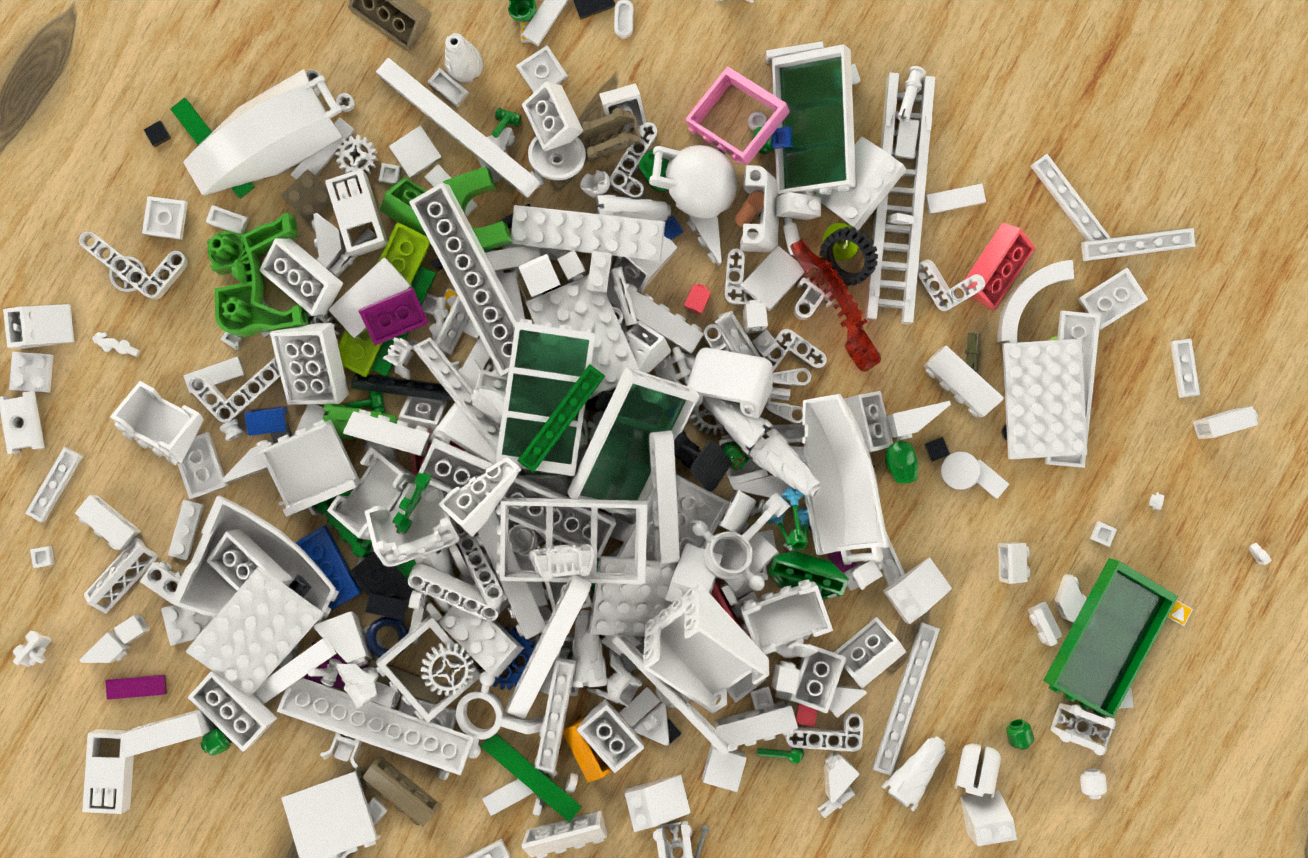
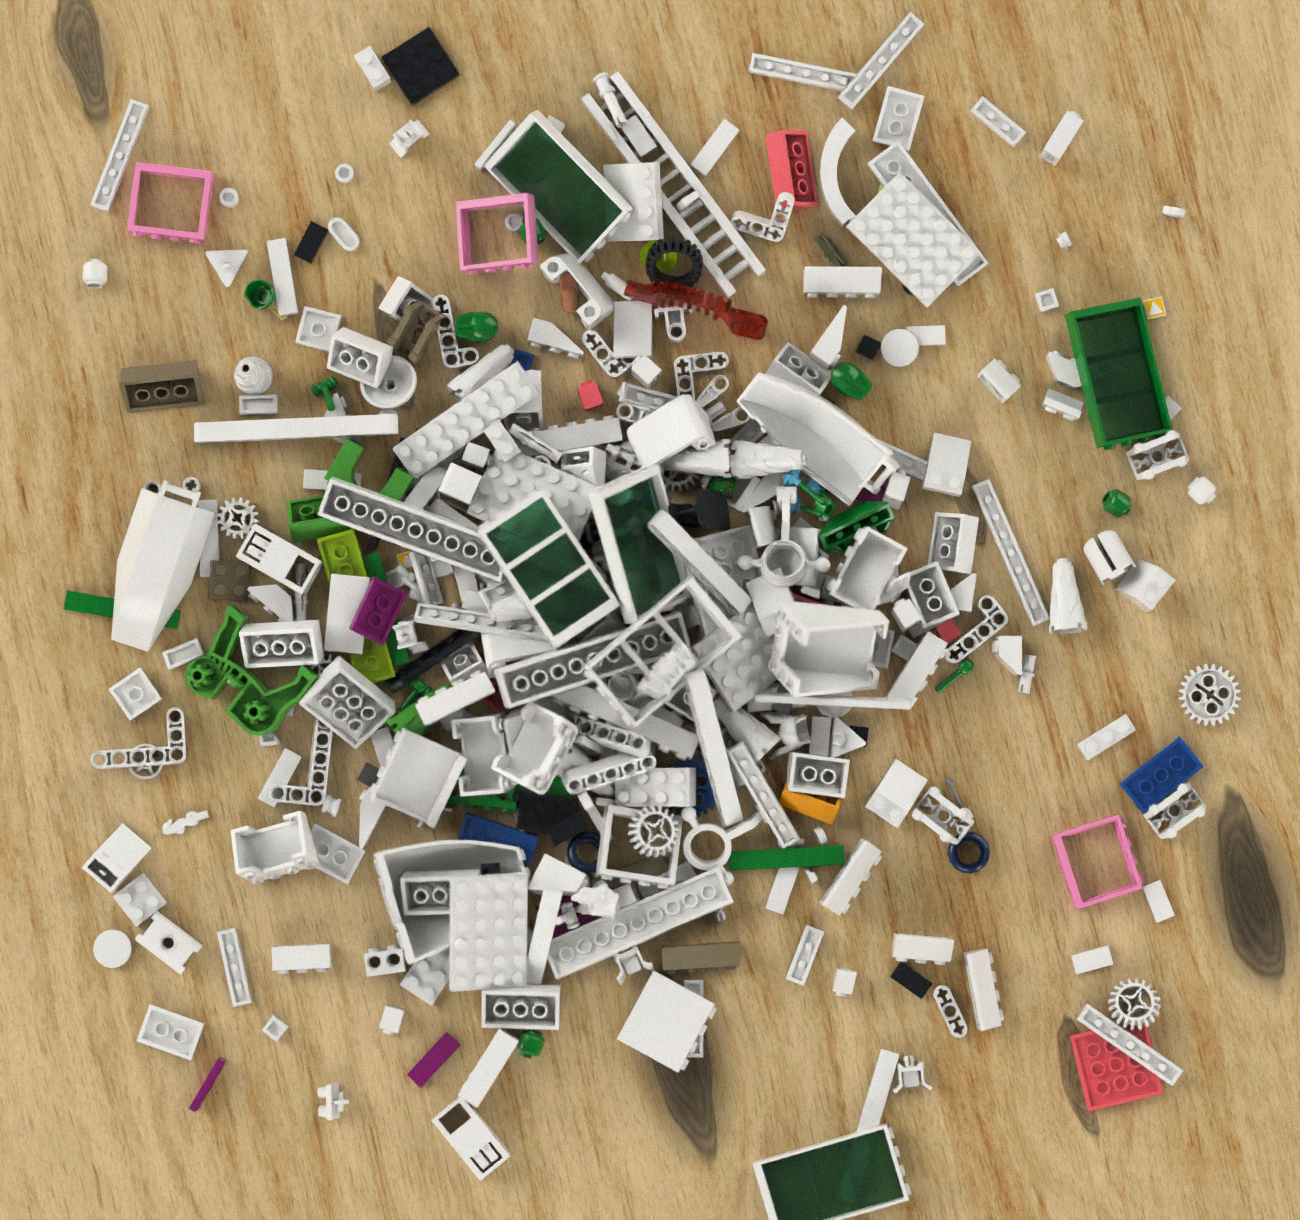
camera: 45 degrees left, 0 degrees up
white slope [80,631,130,663] -> none
white fence [84,537,158,614] -> none
black tile [144,121,171,147] -> none
white plate [168,500,204,560] -> none
blue panel [244,406,288,436] -> none
white tile [378,163,401,185] -> none
white tile [389,125,442,179] -> none
green plant [392,472,432,535] -> none
white wedge [438,457,521,537] -> none
green tile [517,364,605,473] -> none
white hair [580,170,611,198] -> none
white windscreen [649,145,738,218] -> none
white piece [702,743,747,792] -> none
white plate [752,329,779,357] -> none
blue tile [772,126,793,149] -> none
white brick [776,192,821,221] -> none

